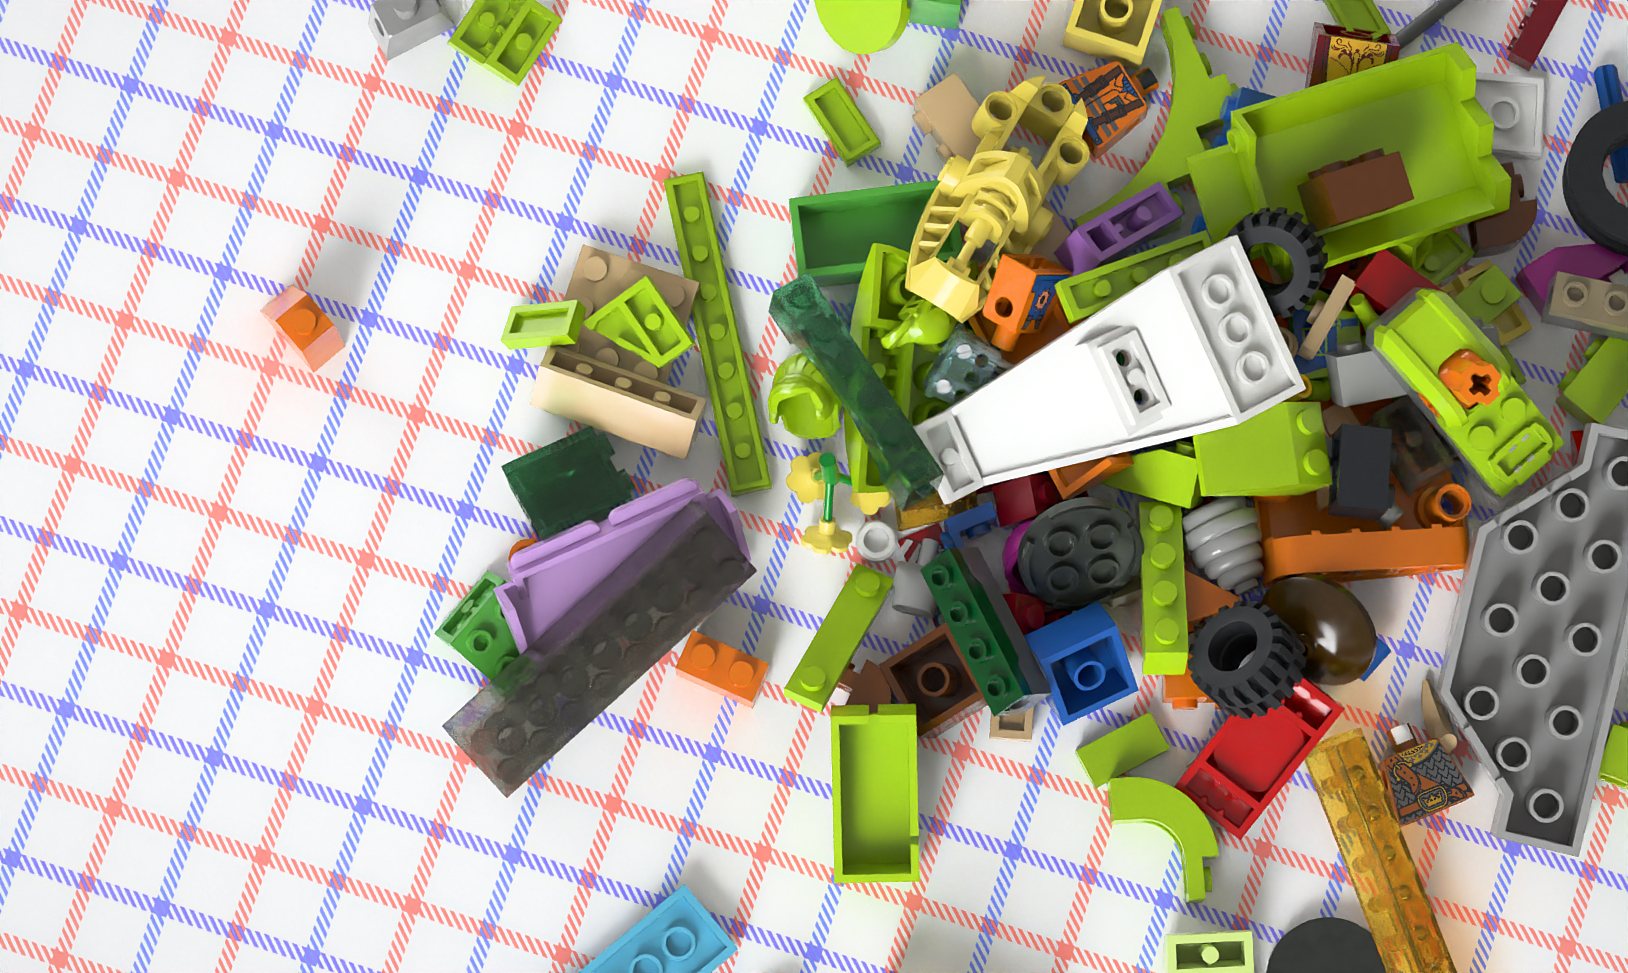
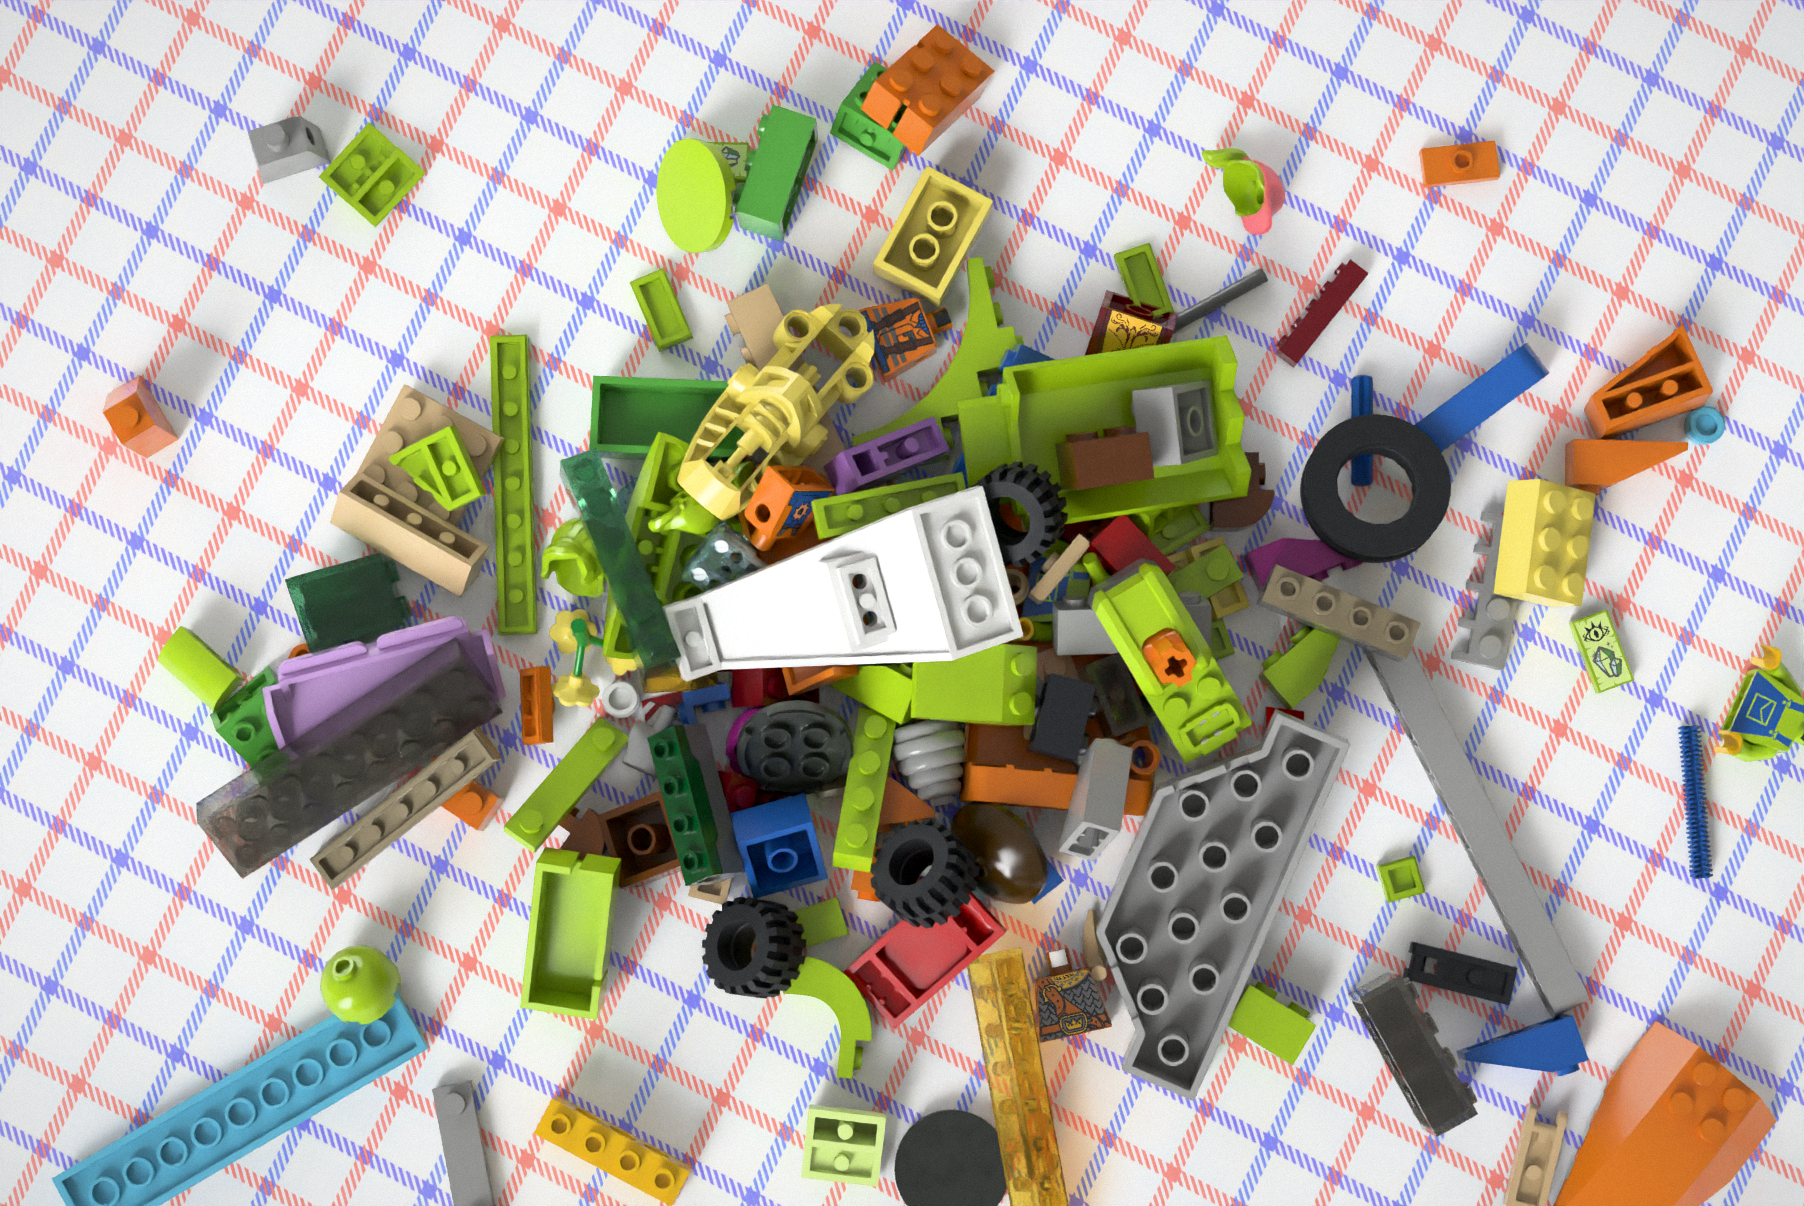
camera: 10 degrees right, 5 degrees up
lime tile [500,300,587,350] -> none
white tile [1475,72,1546,160] -> none
none -> lime brick [158,626,245,712]
none -> dark tan tile [309,727,502,890]
none -> lime cylinder [320,945,401,1025]
none -> orange plate [519,666,555,745]
none -> black tyre [702,897,806,999]
none -> light grey slope [1058,738,1133,861]
none -> light grey slope [1131,379,1218,467]

